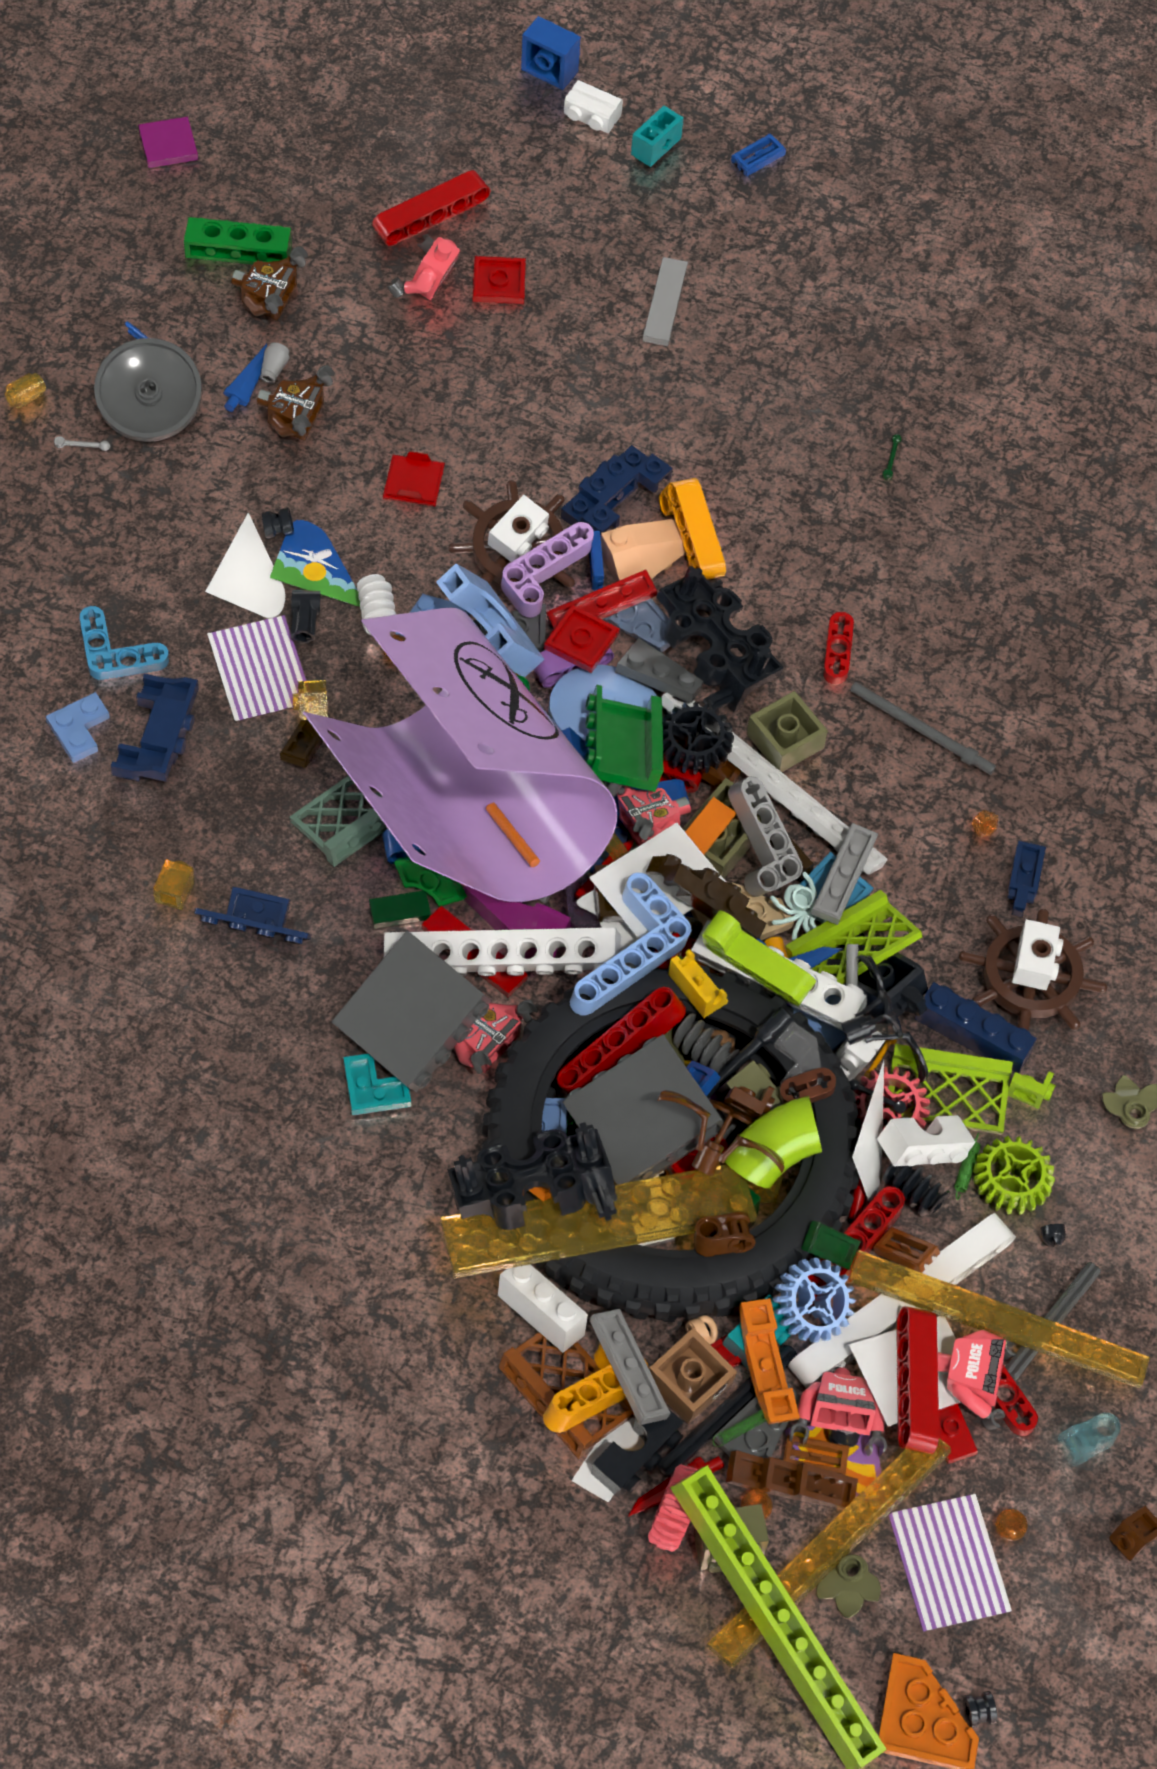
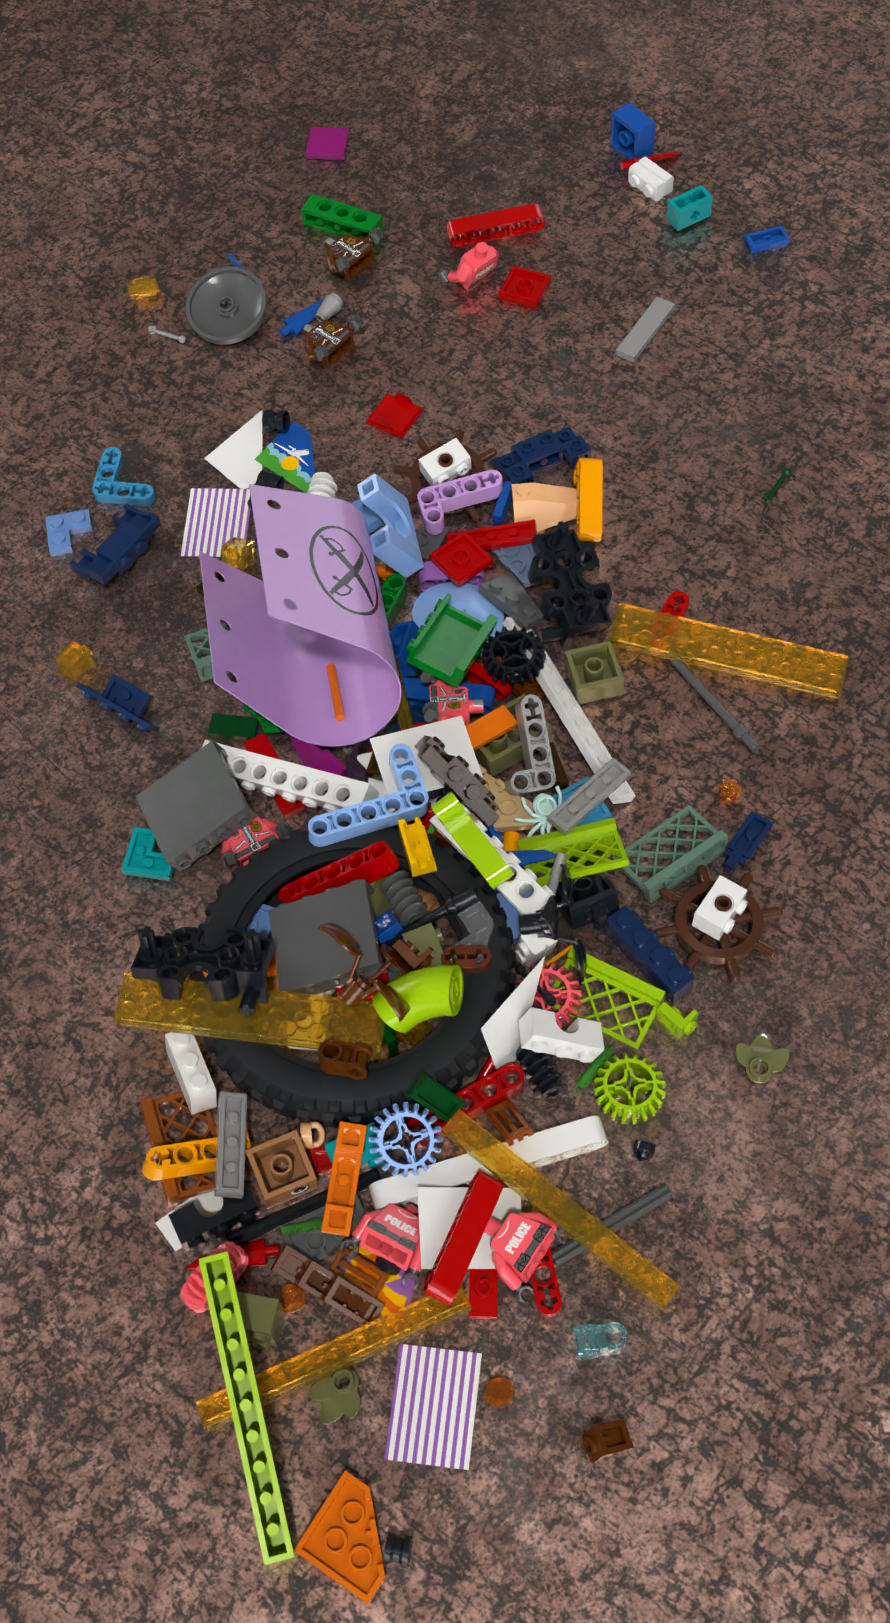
camera: 30 degrees right, 0 degrees up
none -> clear yellow plate [608,603,849,699]
none -> sand green fence [612,805,728,904]
none -> red bar [620,152,682,170]

